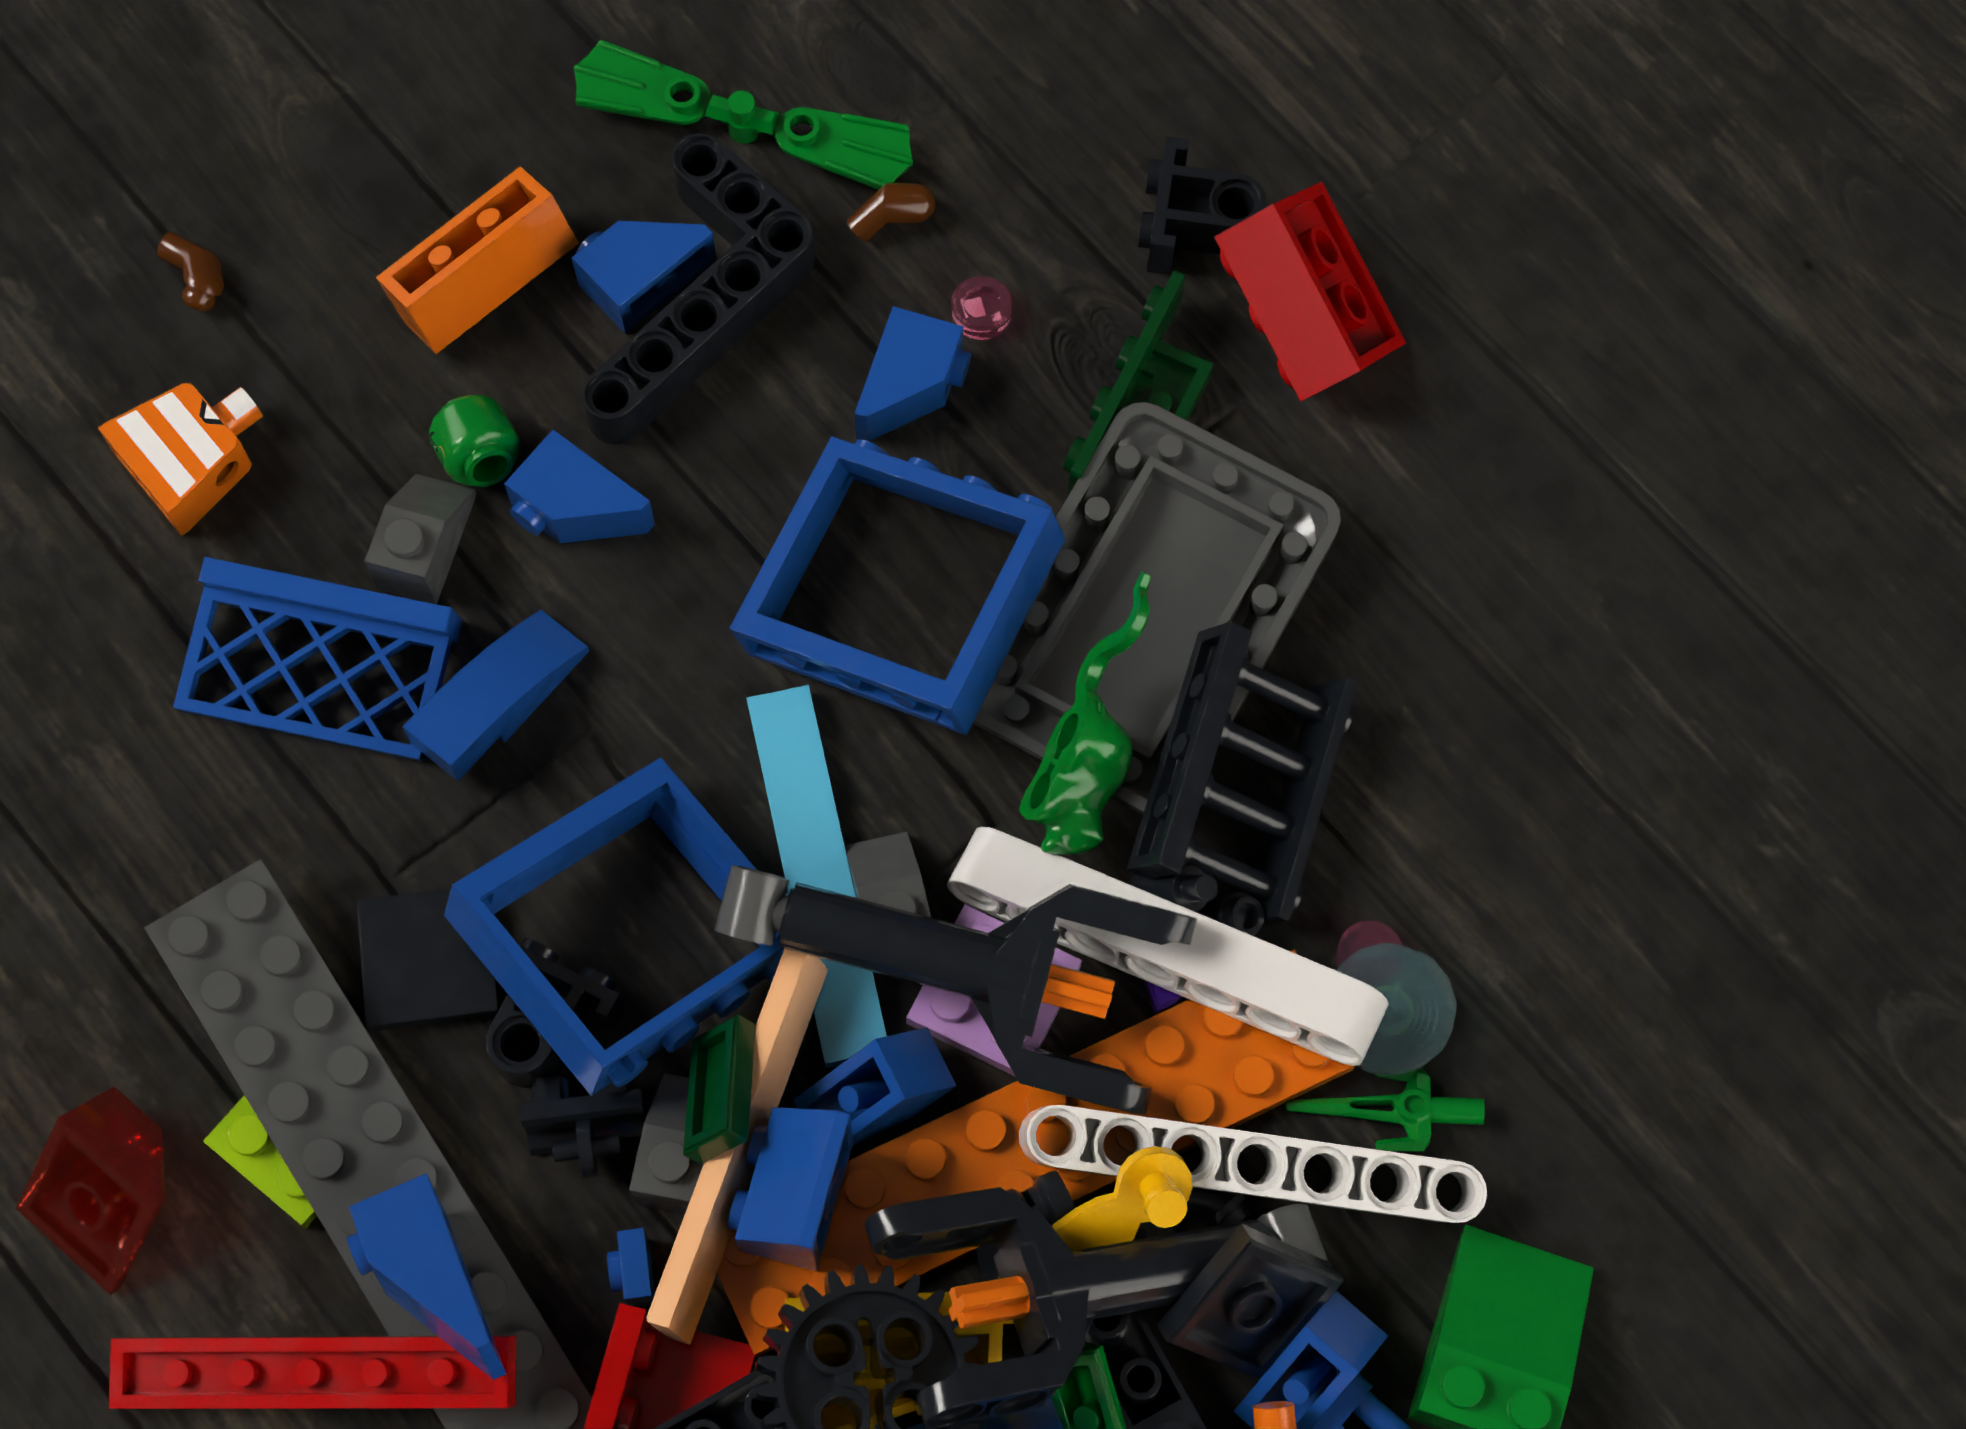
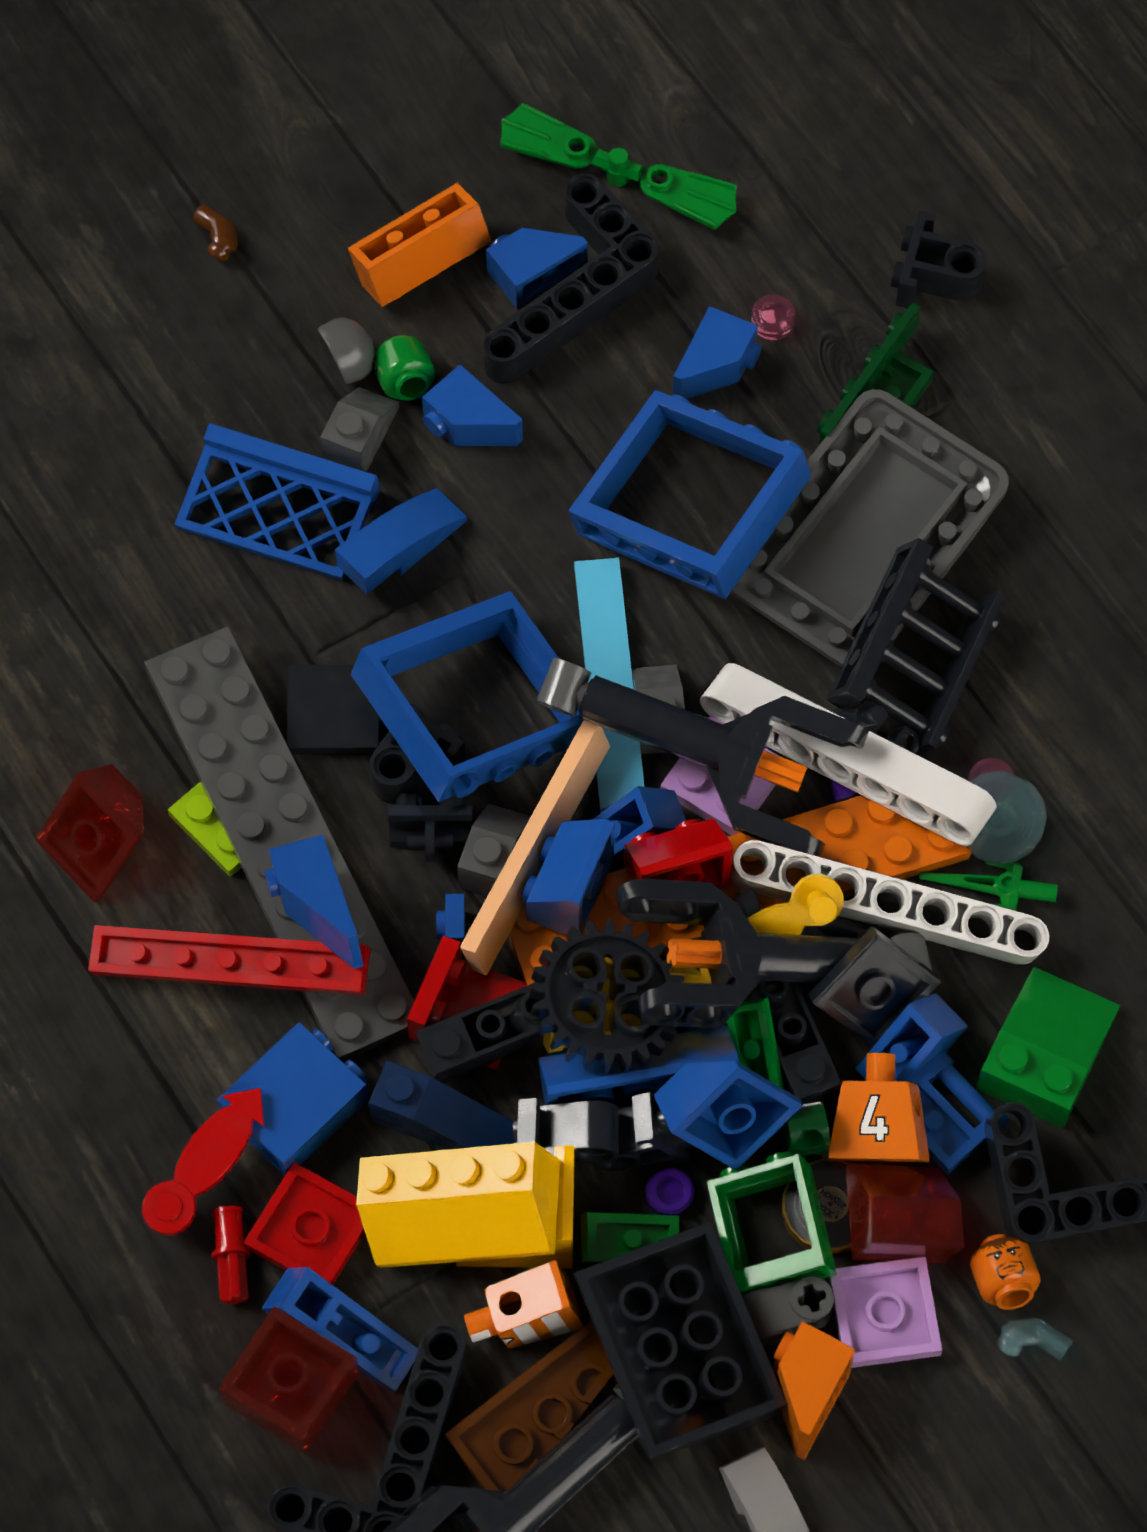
camera: 10 degrees right, 5 degrees down
orange torso [98,383,263,536] -> none
dark green tile [683,1014,756,1164] -> none
reddish brown arm [846,183,935,243] -> none
green animal [1019,571,1152,855] -> none
red slope [1214,181,1406,402] -> none
none -> dark grey hair [318,317,375,384]
none -> red slope [624,818,733,889]

